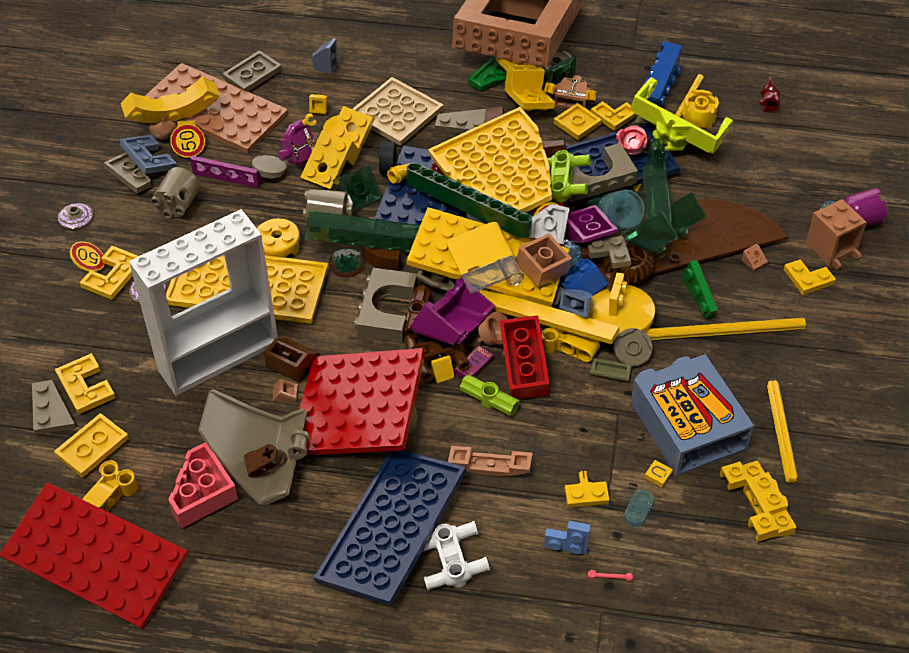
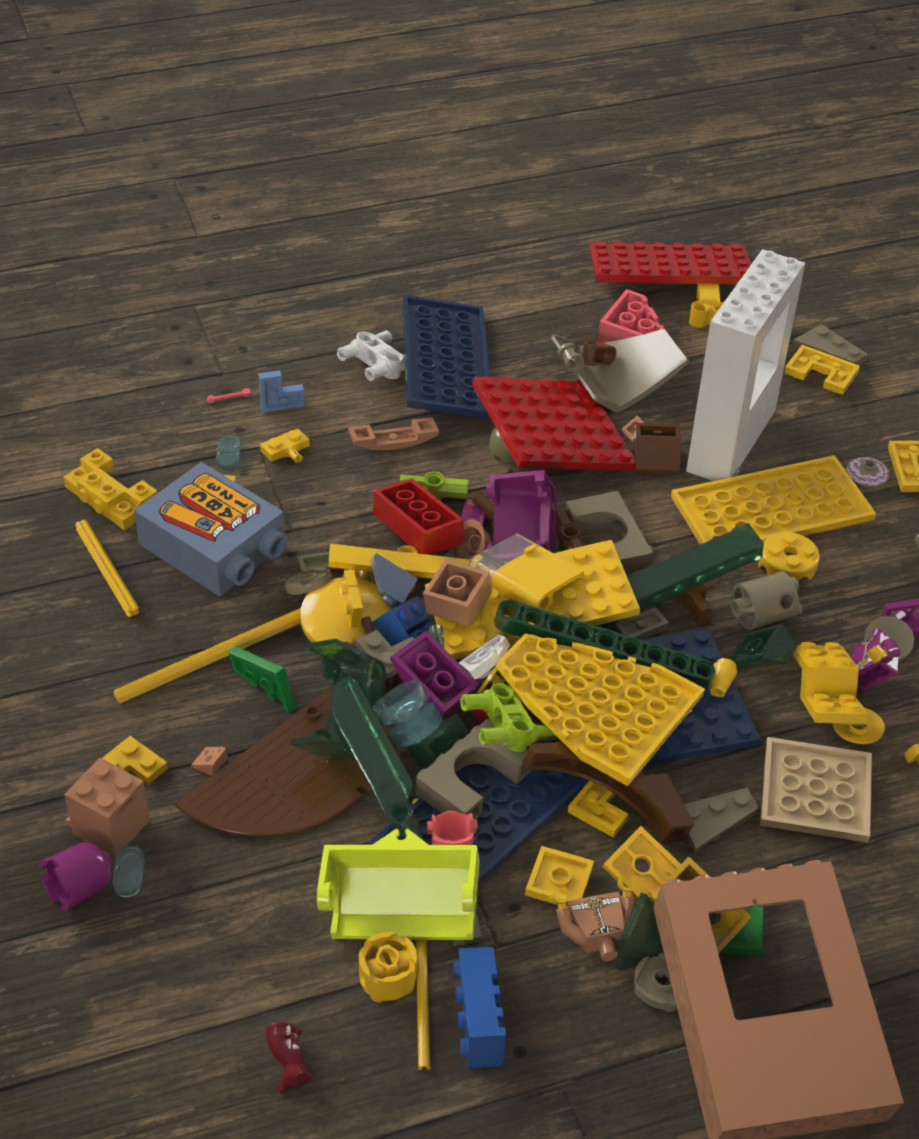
camera: 150 degrees right, 5 degrees down
black tyre [379,141,397,174] -> none
yellow plate [591,101,638,131] -> none

